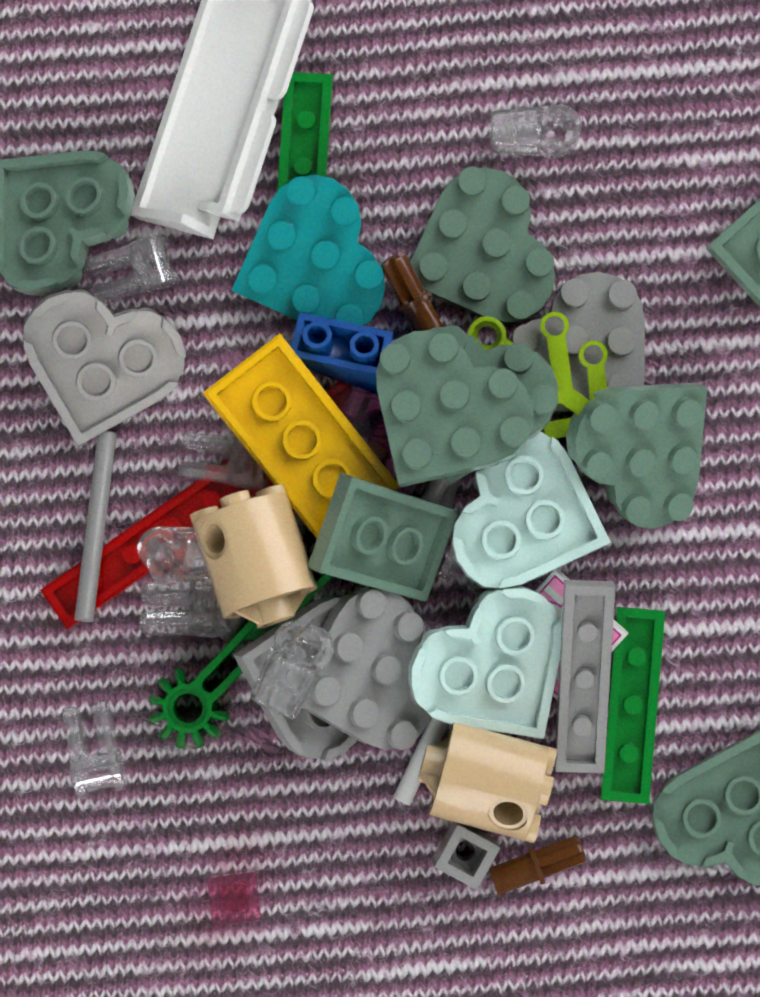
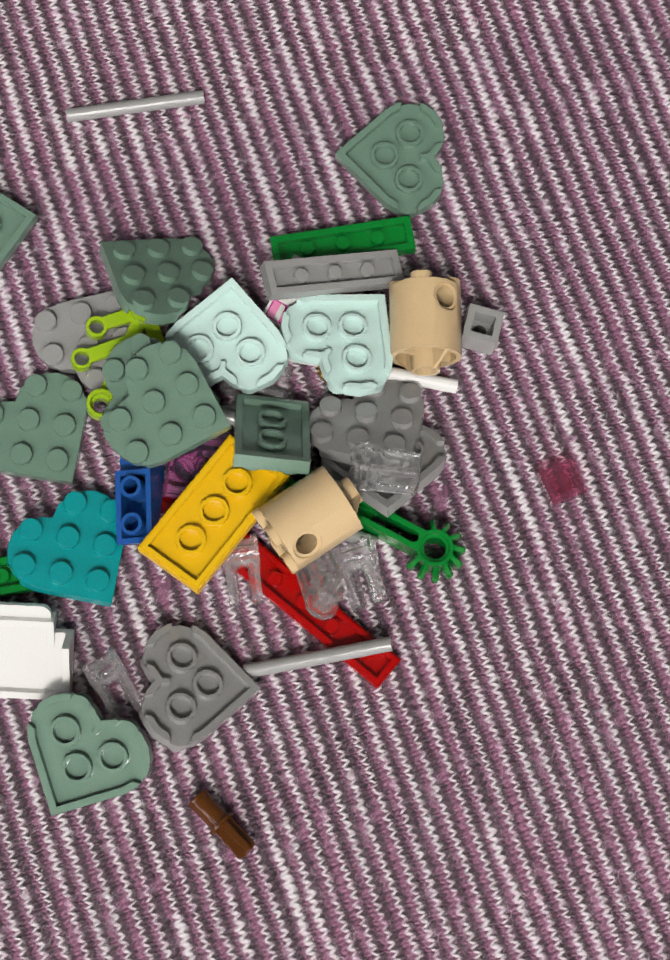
camera: 105 degrees left, 10 degrees down
clear piece [62,700,127,799] -> none
reddish brown axle [381,253,443,331] -> none
reddish brown axle [489,836,586,896] -> none

